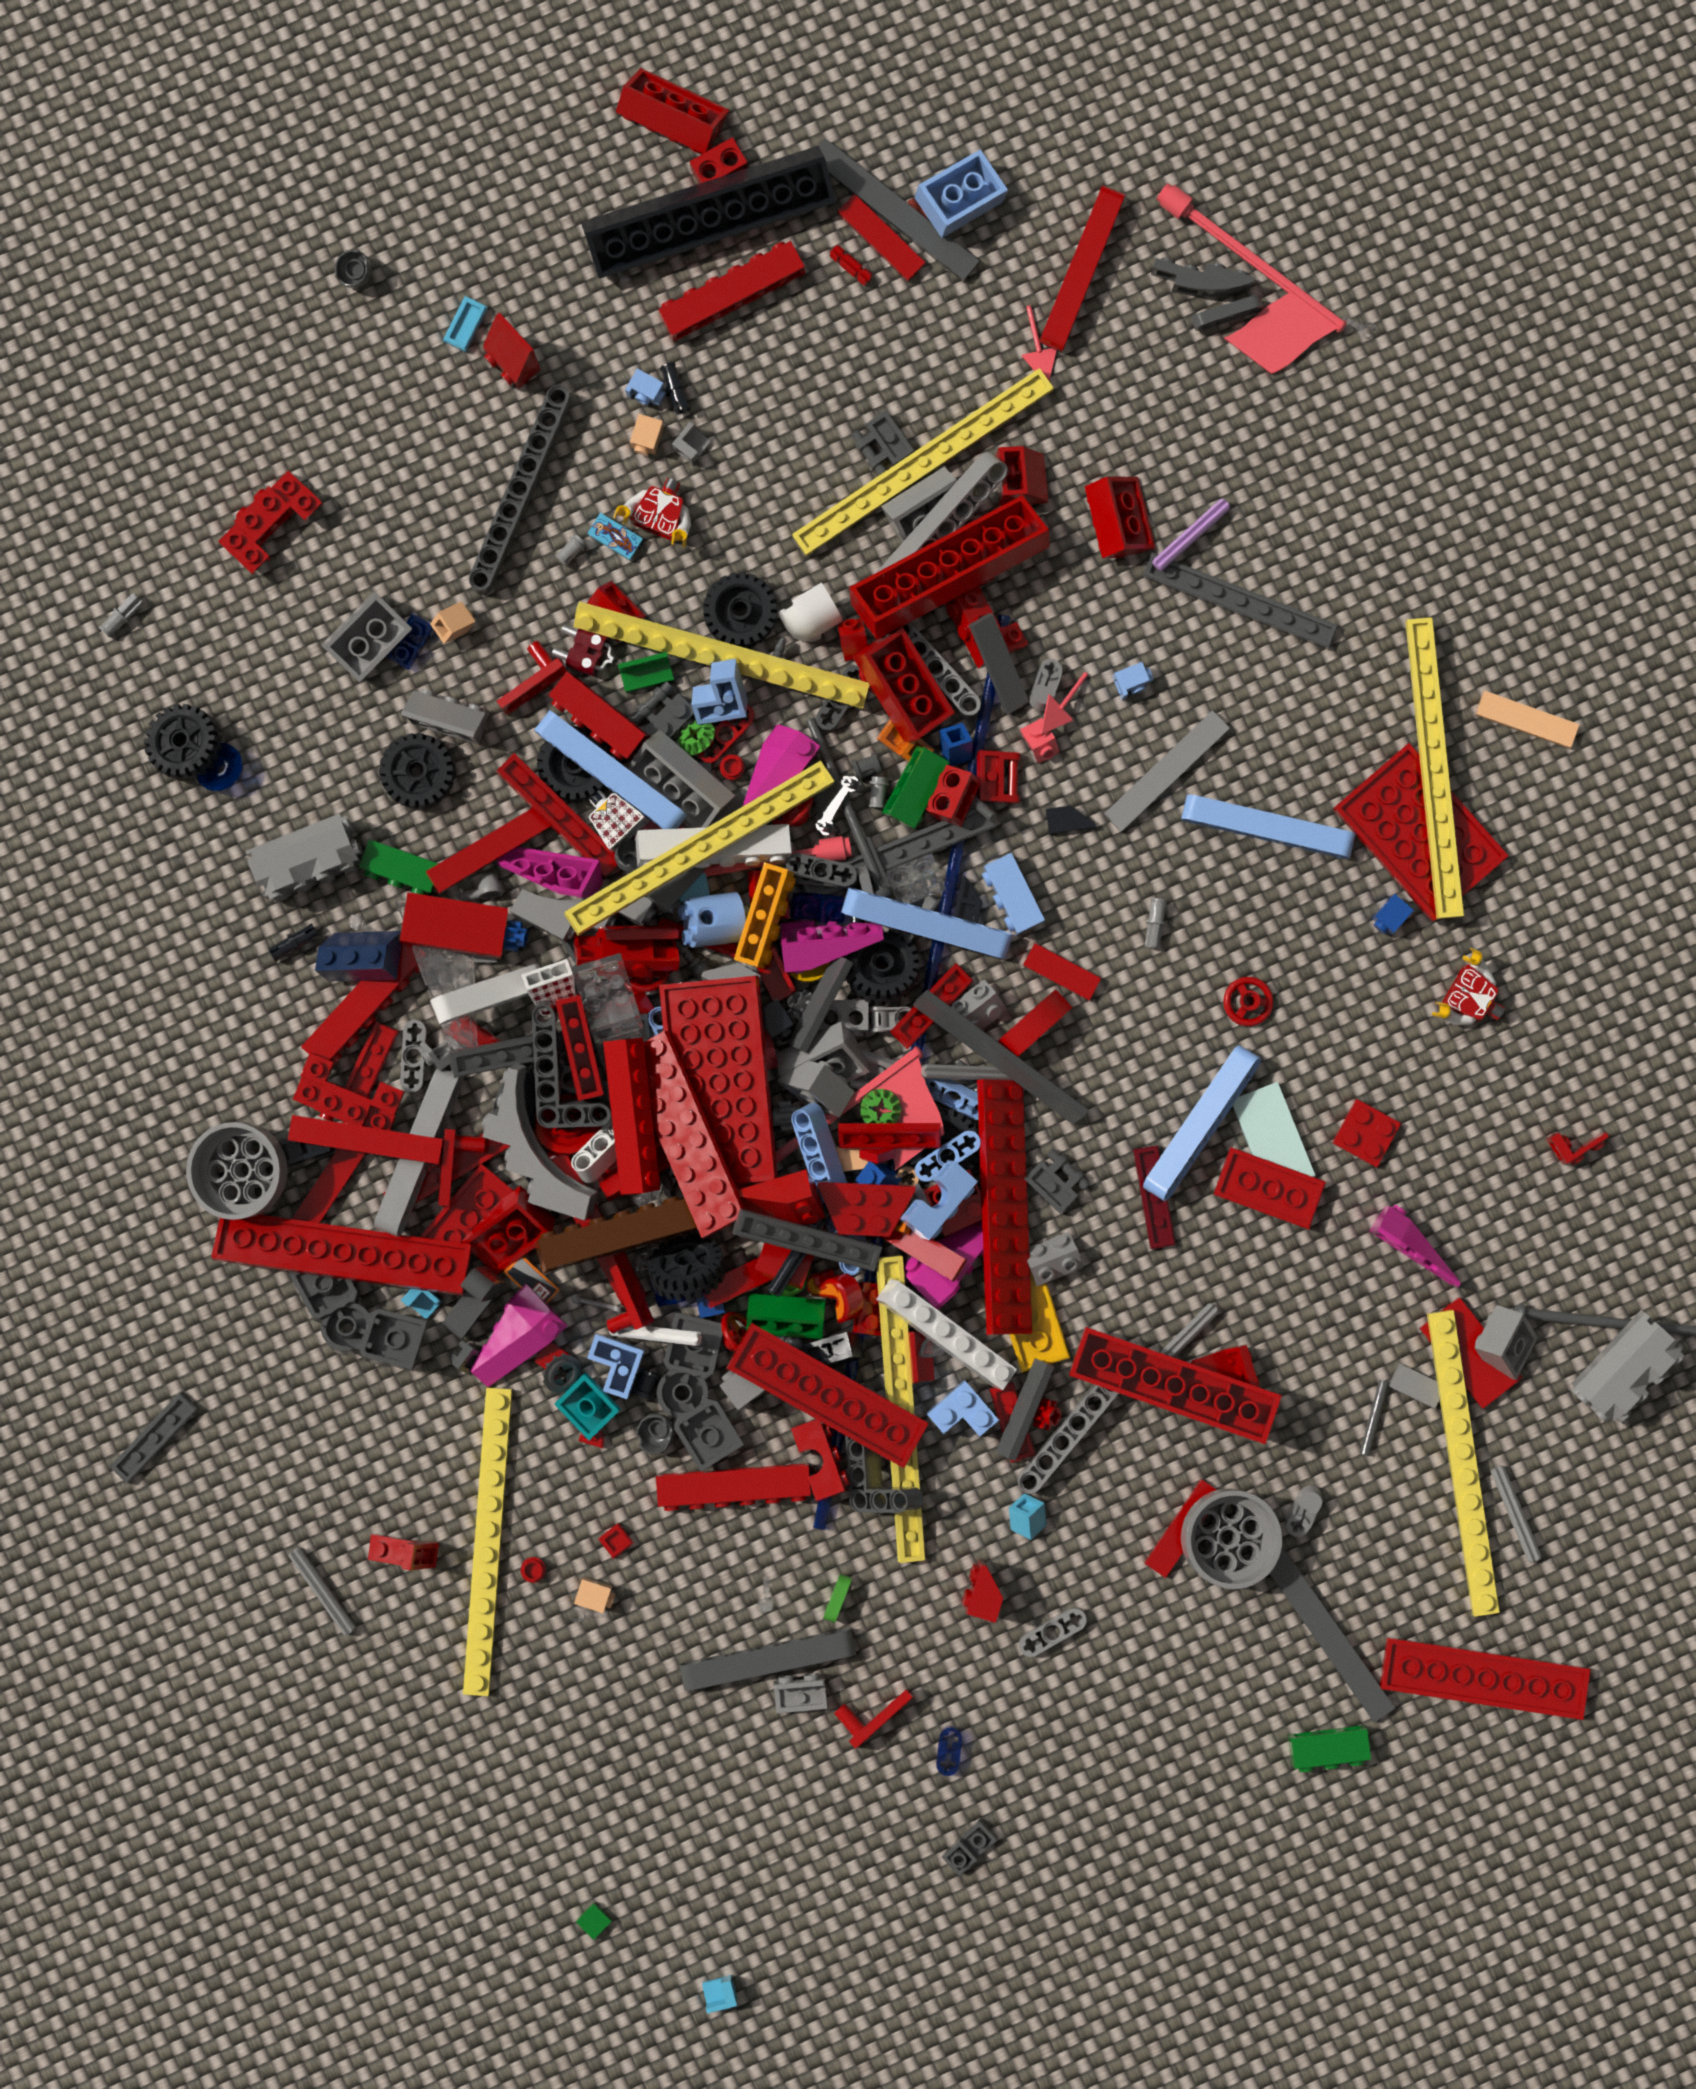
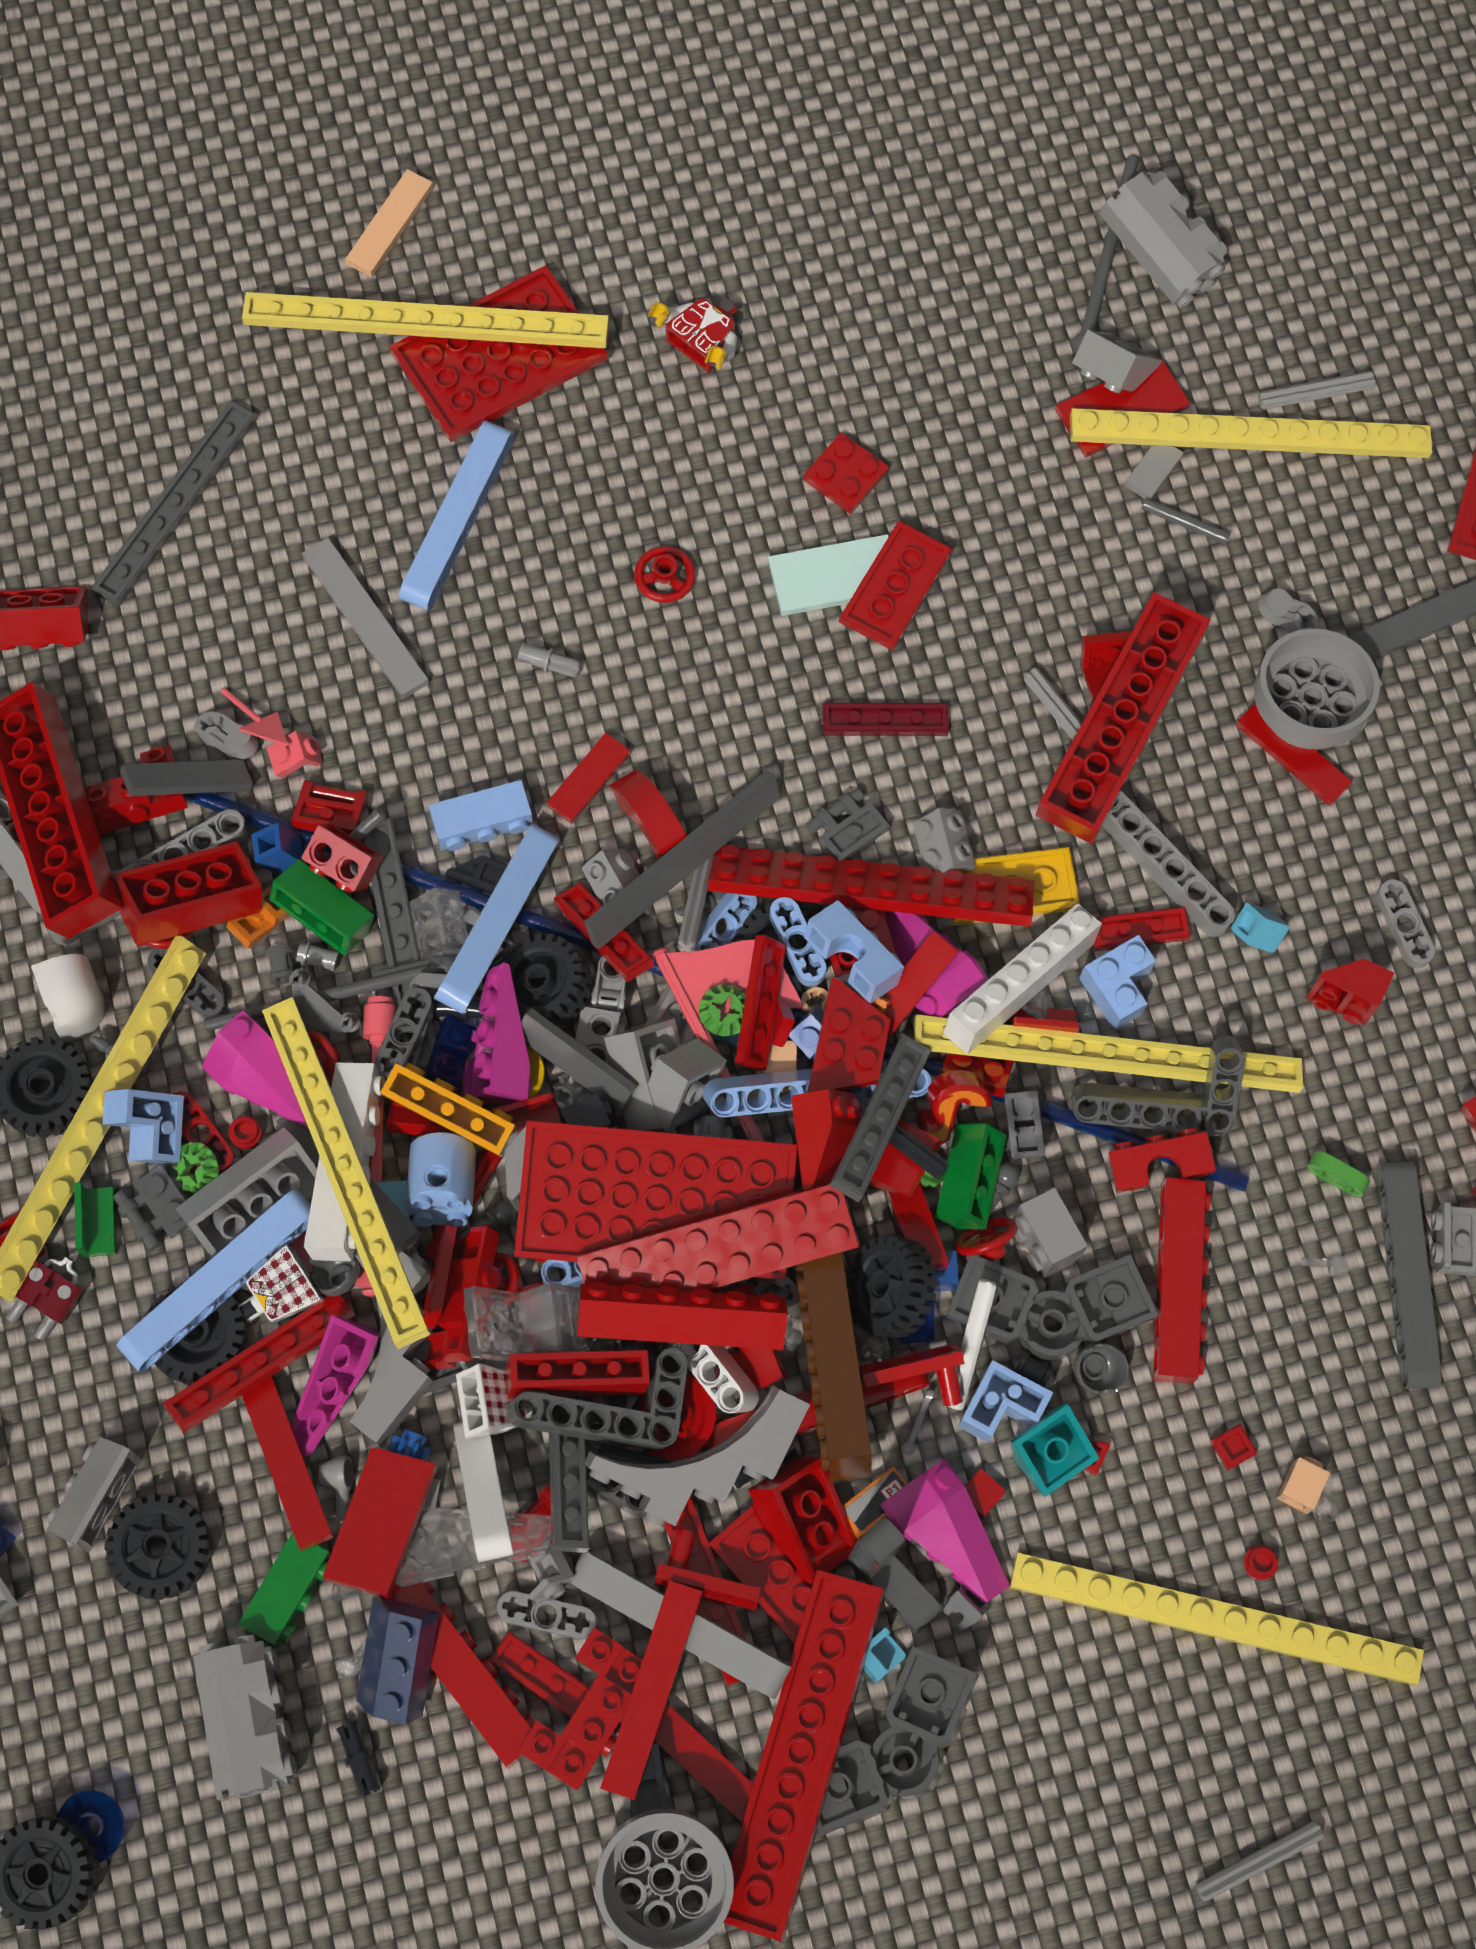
camera: 85 degrees left, 15 degrees down
red bracket [368,1534,439,1571] -> none
red piece [496,641,567,716] -> none
dark grey gear [542,1353,581,1393] -> none
red slope [548,672,651,760] -> none
red plate [726,1323,929,1468] -> none
red brick [837,618,867,661] -> none
dark grey tile [996,1358,1054,1461] -> none
red gear [1033,1398,1061,1430] -> none
black tile [1045,805,1095,835] -> none
light blue brick [1112,662,1153,700] -> none
light blue beam [1143,1045,1261,1201] -> none
lavender axle [1152,499,1230,571] -> none
dark pink wedge [1369,1204,1461,1287] -> none
blue brick [1371,894,1414,935] -> none
red bracket [1546,1132,1609,1165] -> none

